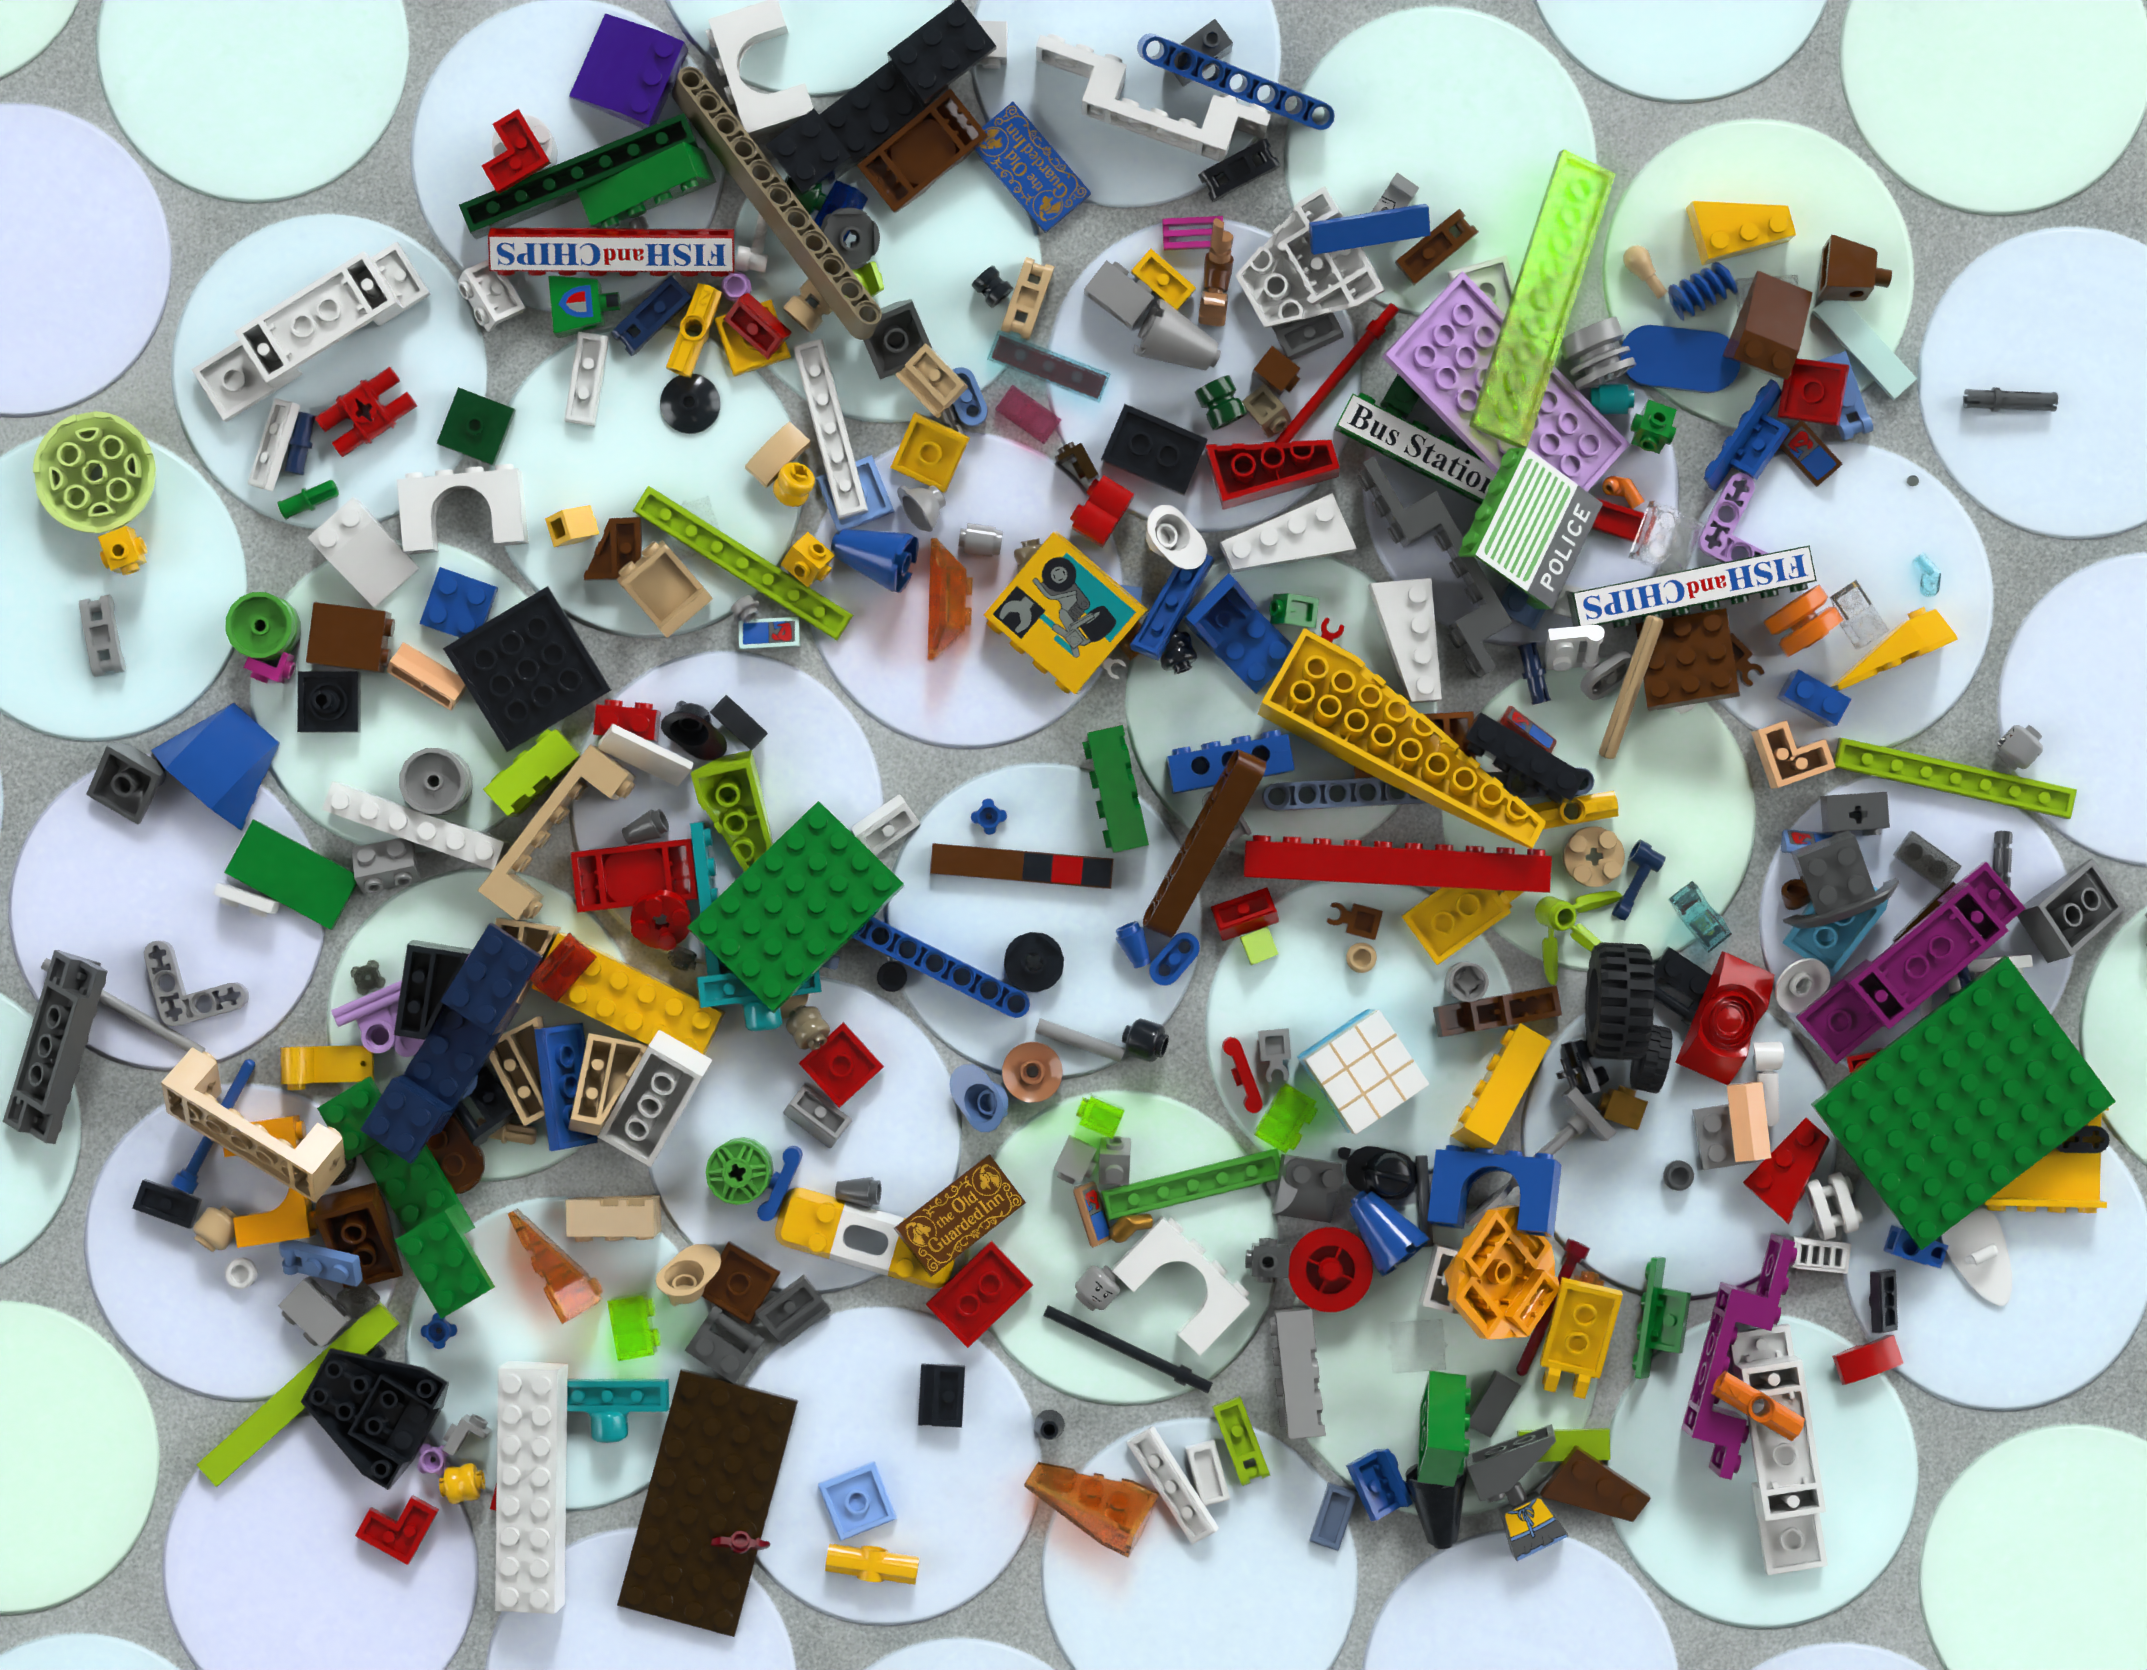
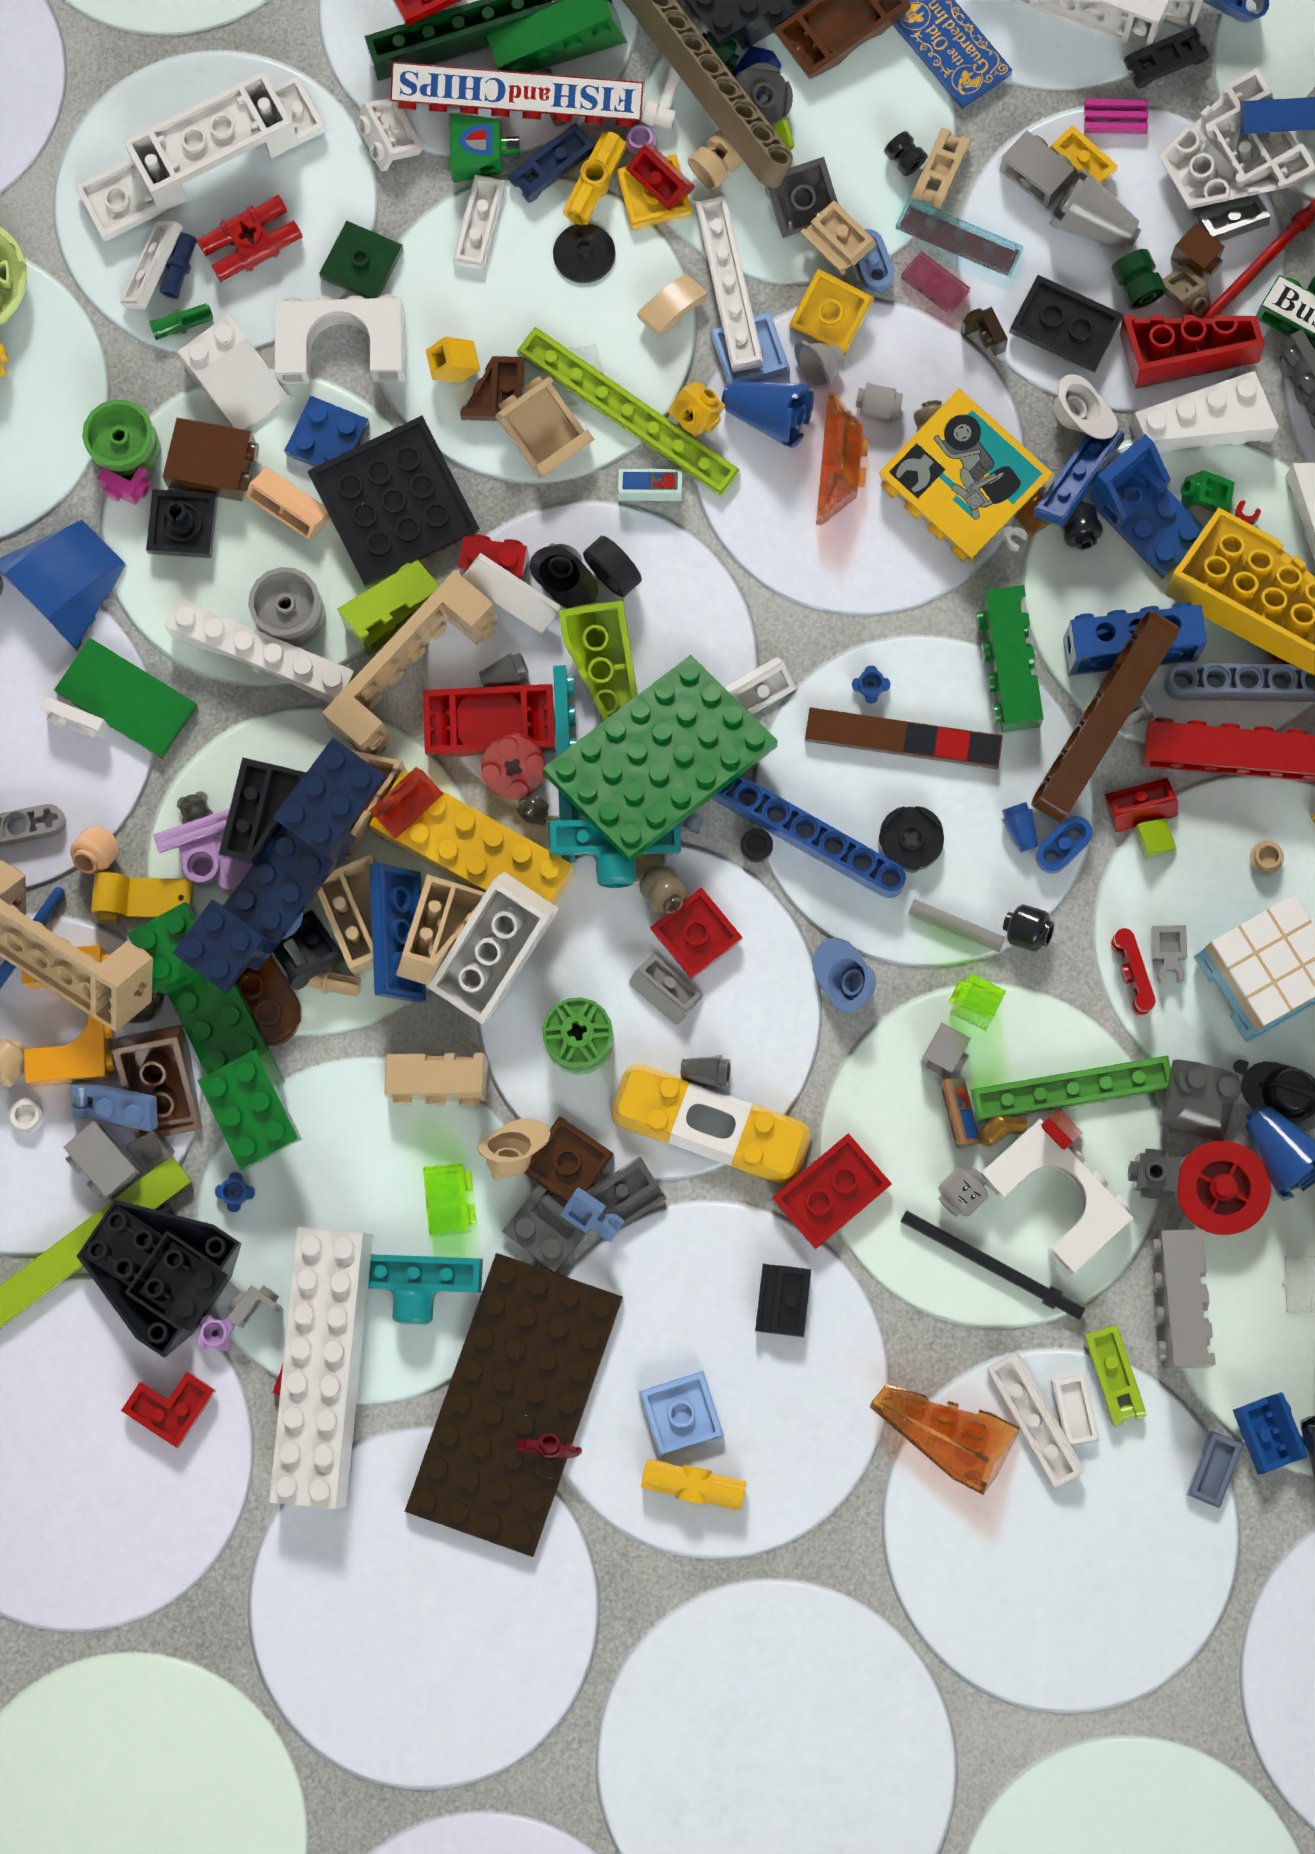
camera: 15 degrees right, 10 degrees down
light grey bracket [352,838,421,893] -> none
yellow piece [439,1463,486,1504] -> none
clear orange wedge [508,1208,603,1324] -> none
light grey plate [731,595,759,623] -> none
blue plate [757,1146,803,1221] -> none
yellow piece [773,463,815,507] -> none
reddish brown tile [894,1154,1026,1277] -> none
nougat dish [1002,1042,1063,1103] -> none
black cone [1034,1410,1065,1440] -> none
red brick [1070,475,1134,548] -> none
light grey bracket [1099,1136,1131,1185] -> none
medium nougat piece [1198,218,1234,326] -> none
clear neon green brick [1253,1082,1318,1154] -> none
reddish brown plate [1326,902,1383,940] -> none
none -> light nougat head [70,826,120,875]
none -> medium blue plate [560,1187,624,1242]
none -> red tile [1041,1109,1083,1150]

